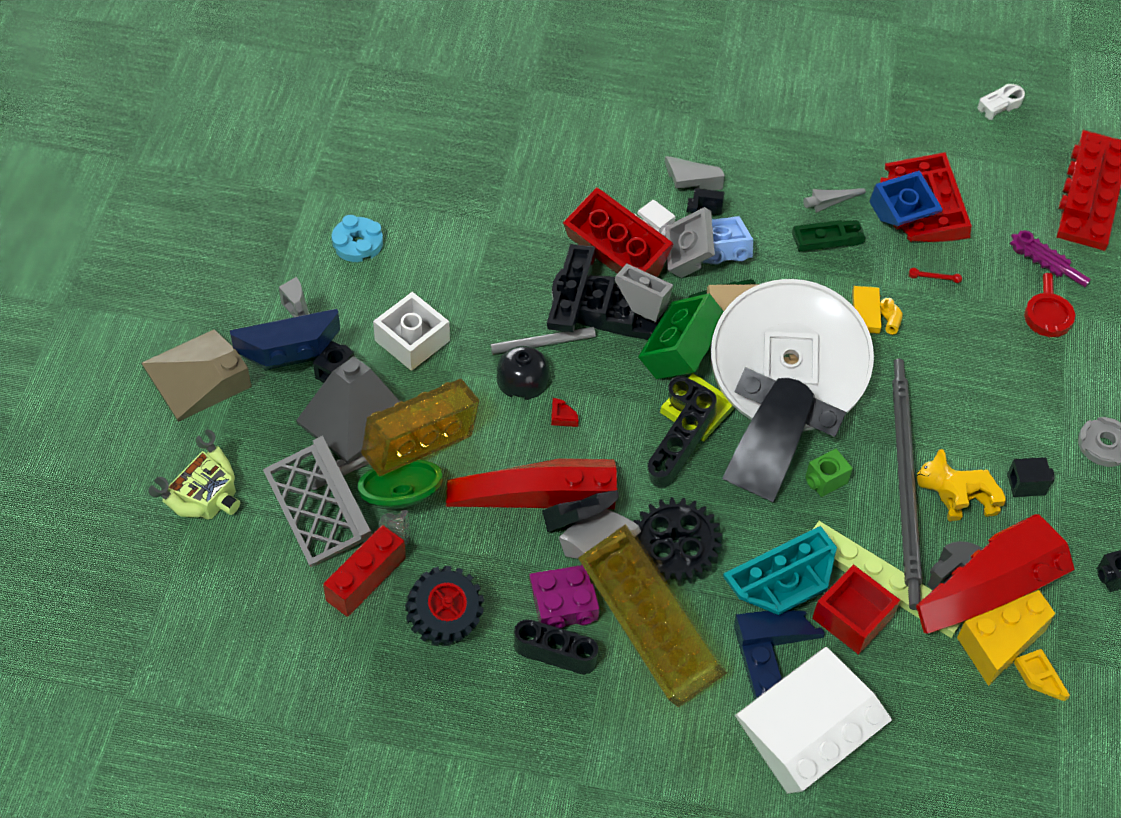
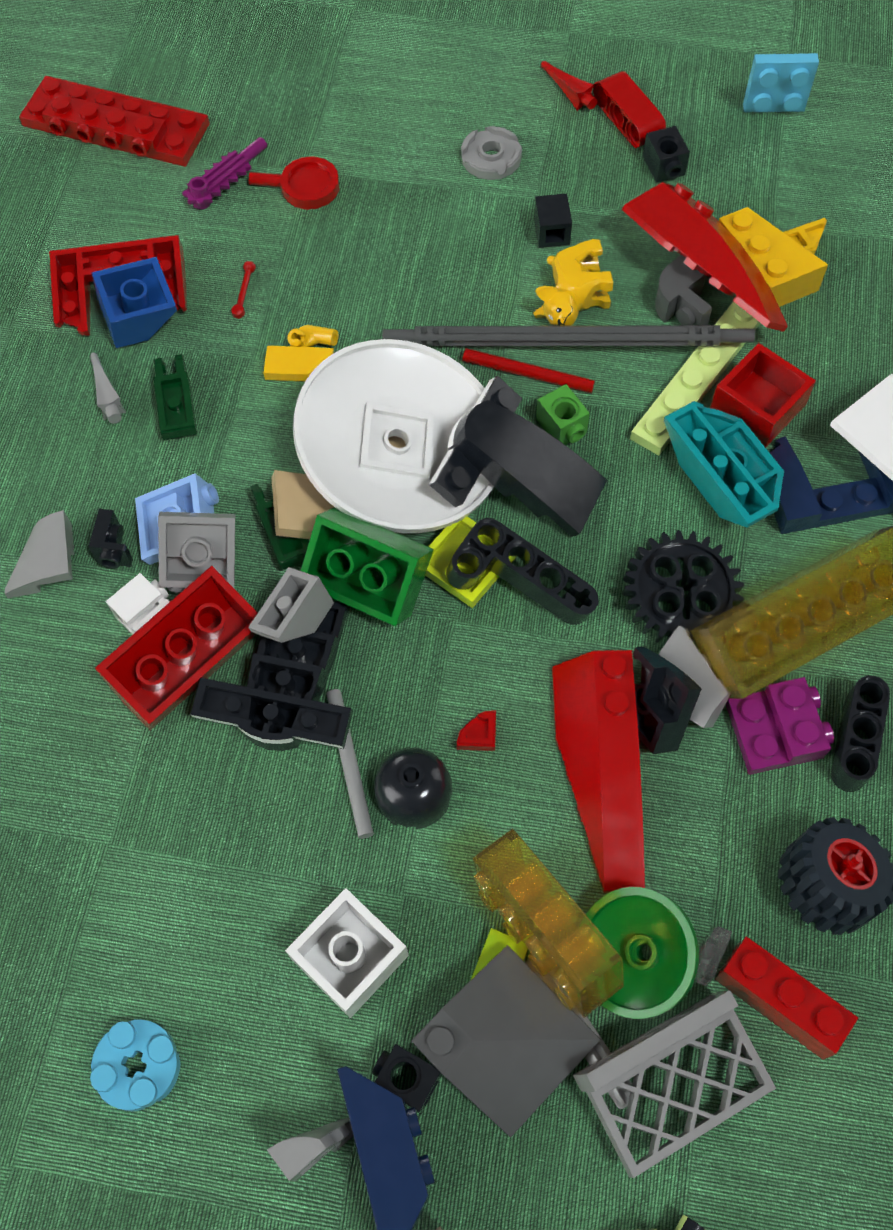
camera: 85 degrees left, 10 degrees up
none -> red bar [462,348,595,394]

